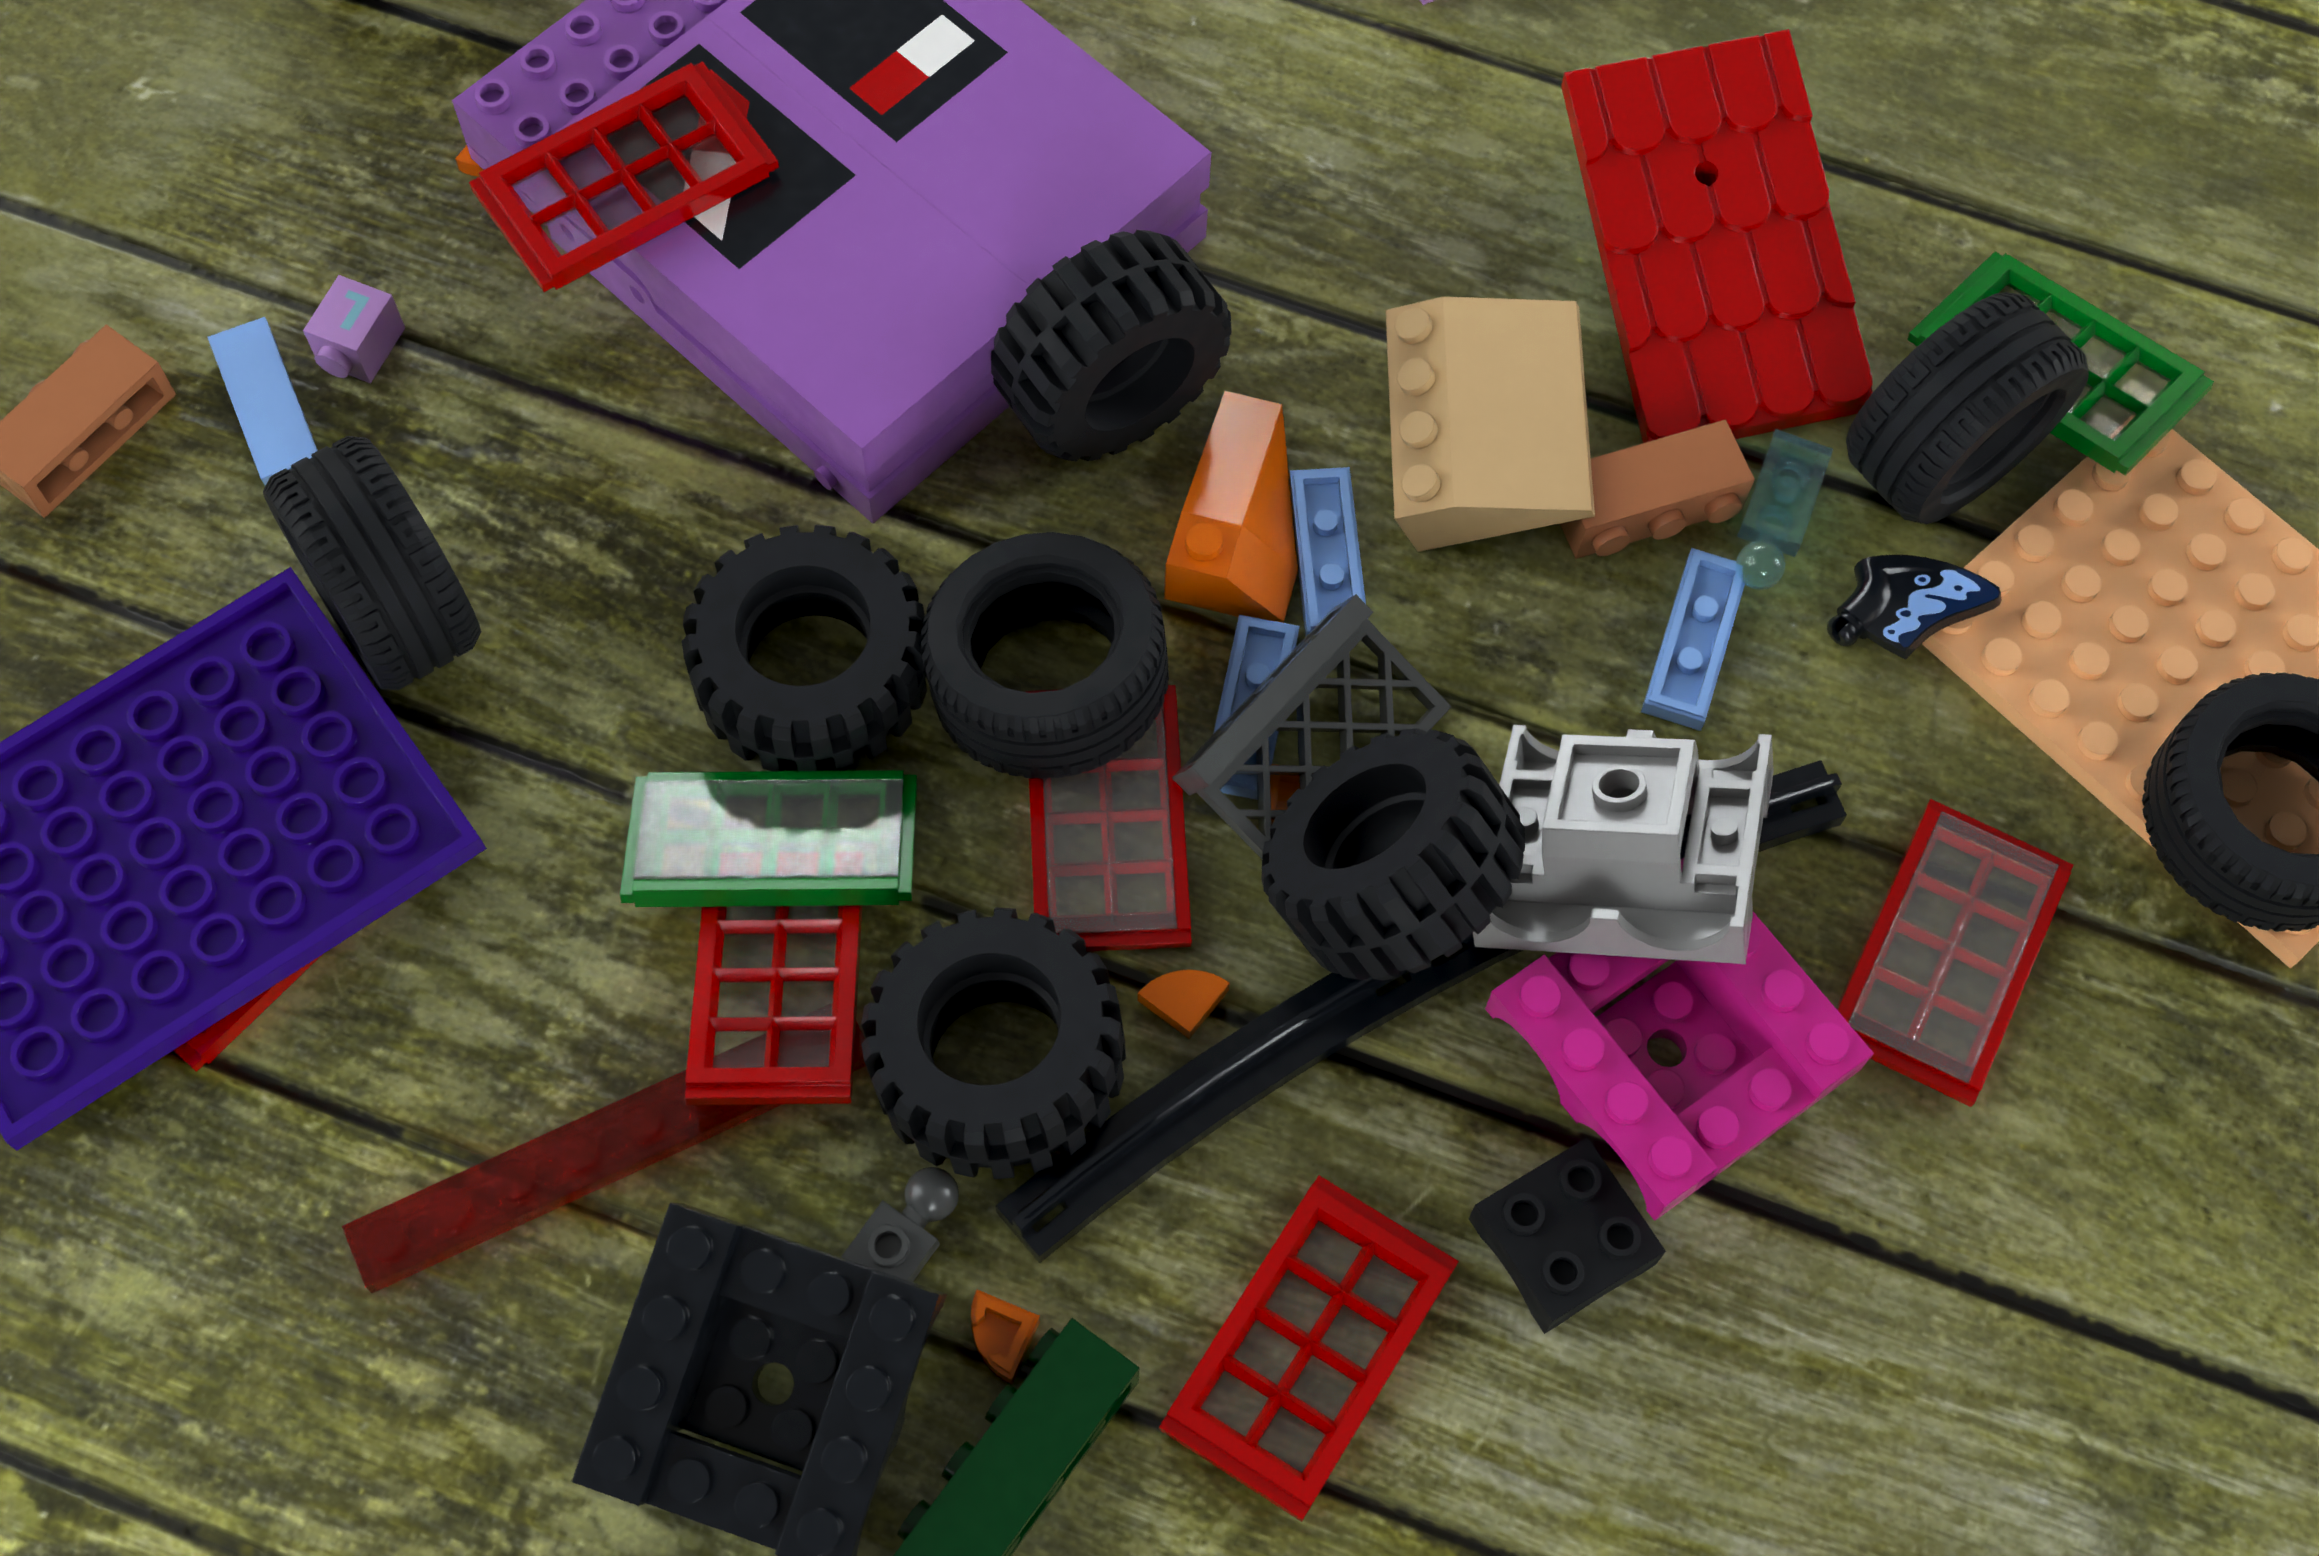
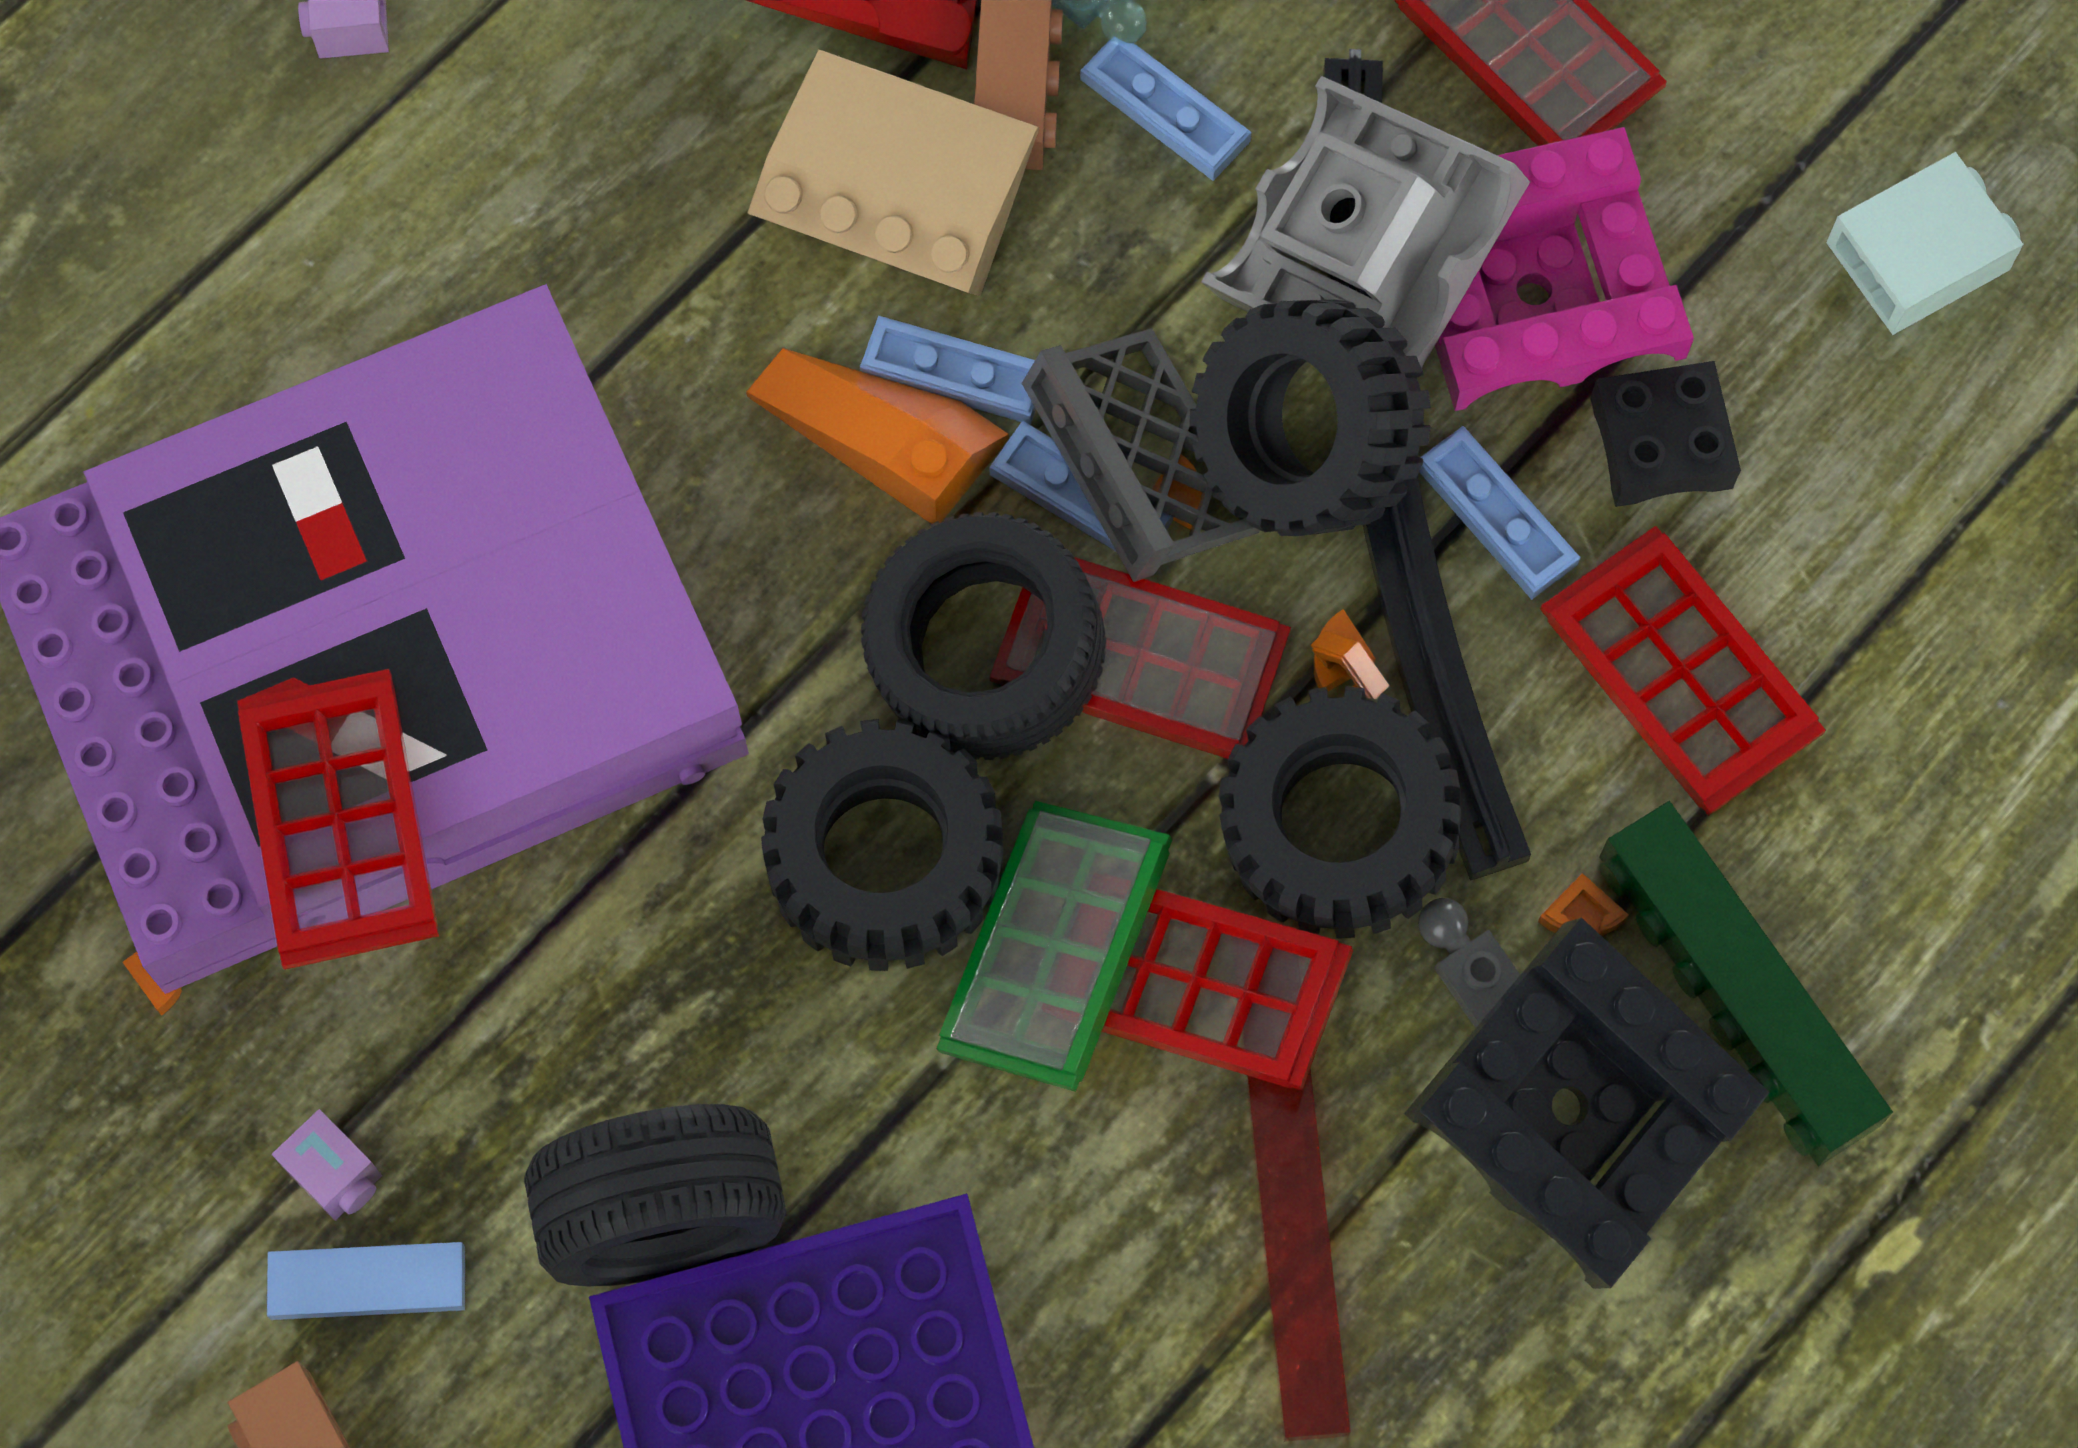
camera: 65 degrees left, 5 degrees up
black tyre [991,230,1232,462] -> none
none -> orange tile [1311,631,1389,700]
none -> light blue tile [1419,426,1581,600]
none -> light aqua brick [1826,152,2024,335]

